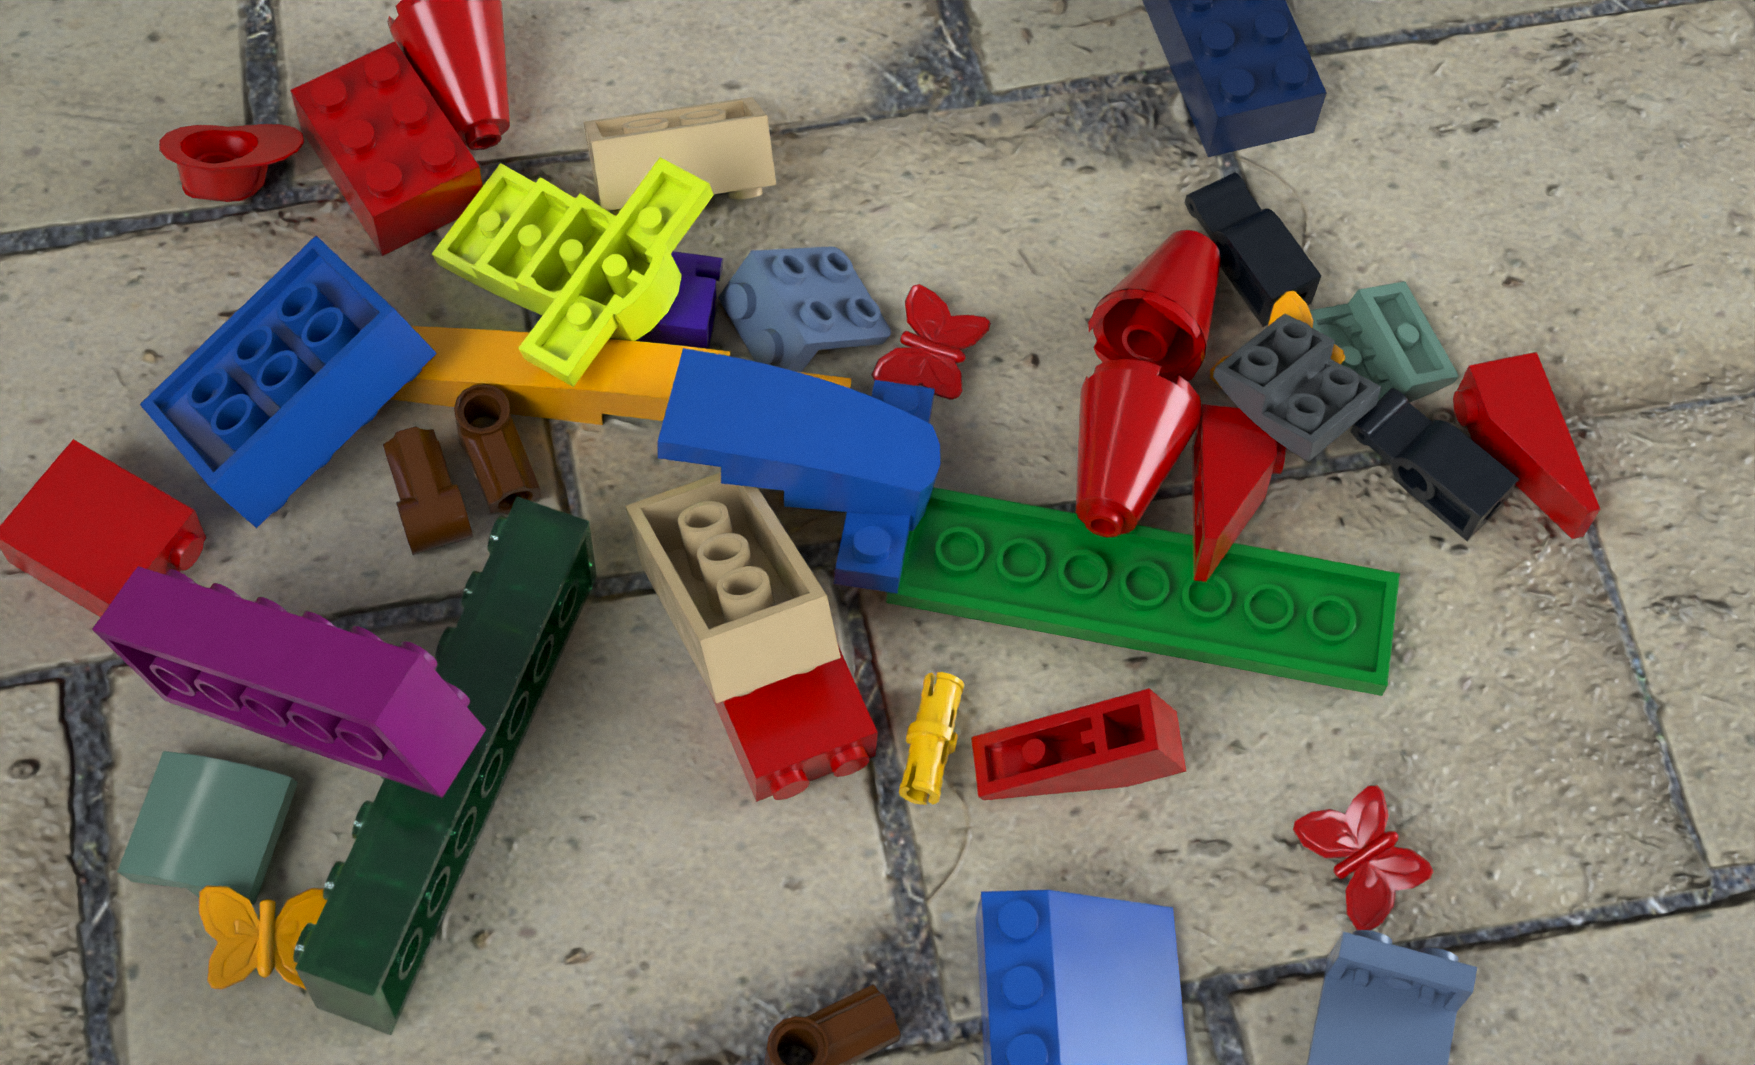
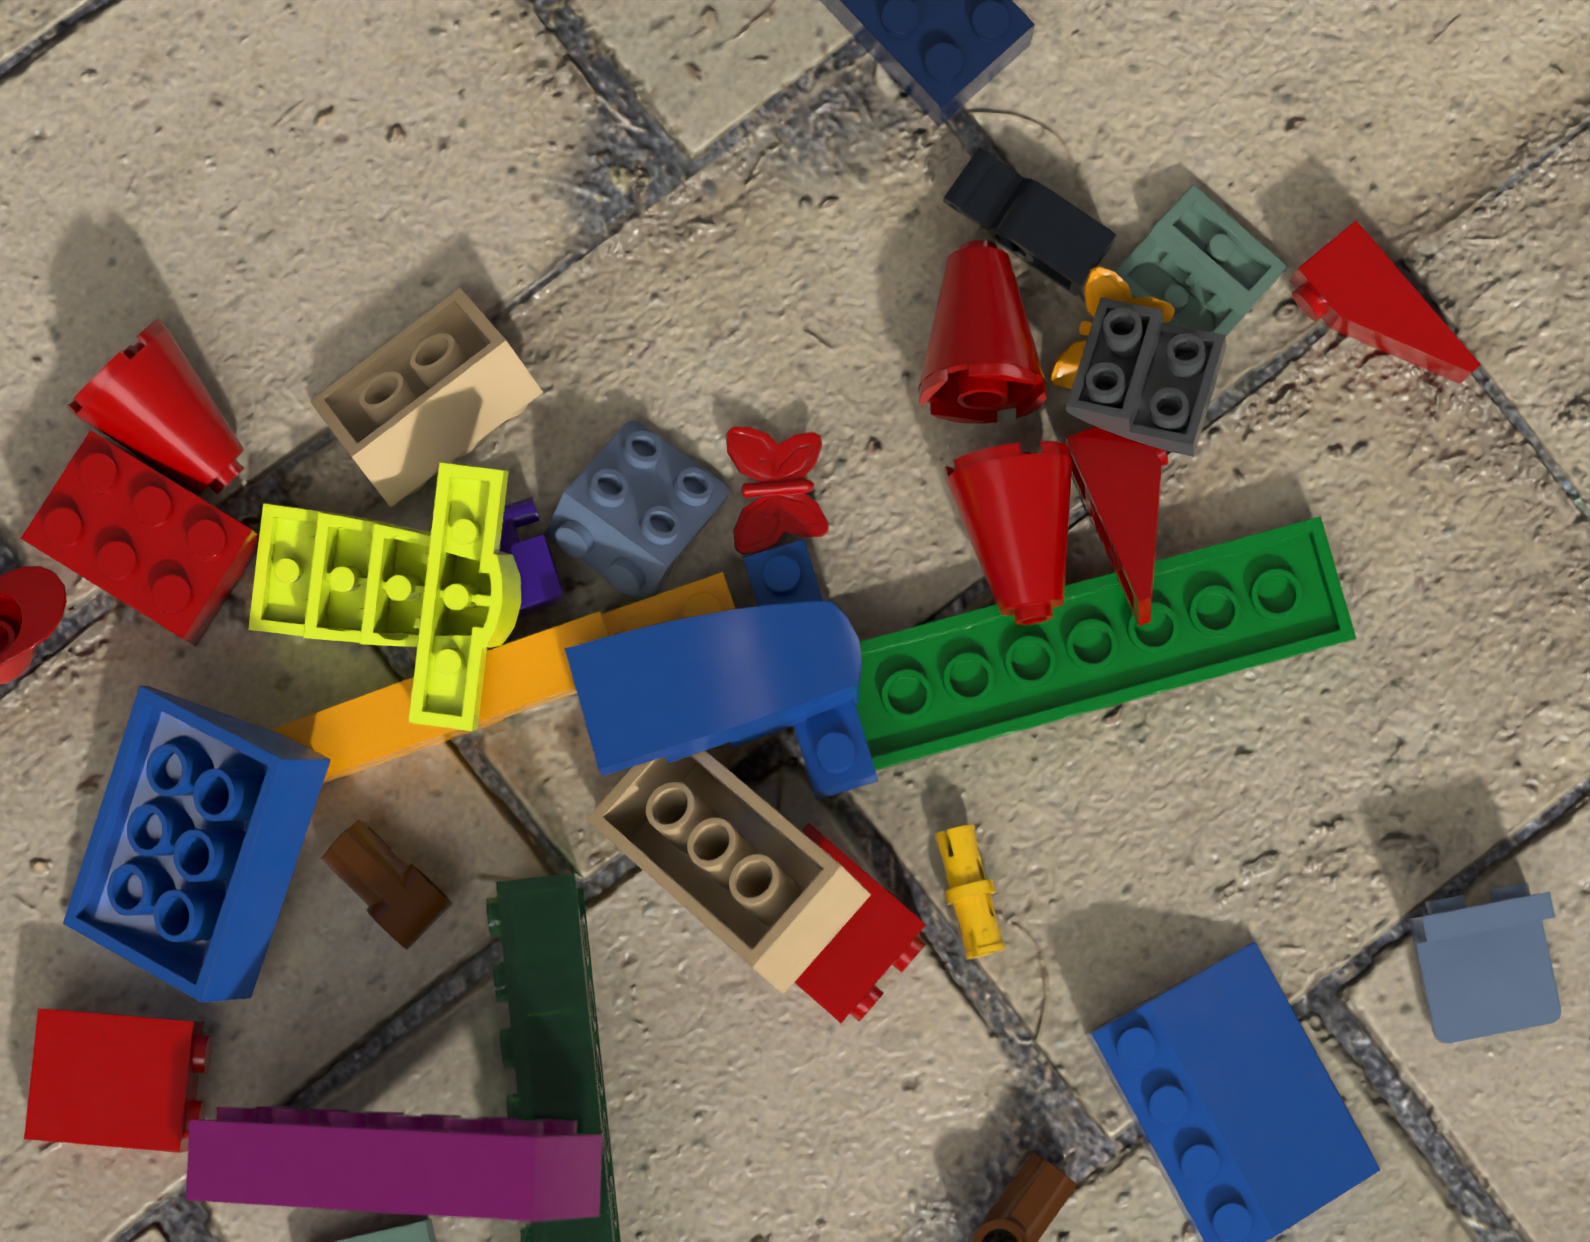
camera: 20 degrees left, 20 degrees up
reddish brown piece [454,384,541,515] -> none
red slope [971,688,1186,801] -> none
red piece [1293,785,1433,931] -> none
black piece [1351,388,1519,542] -> none

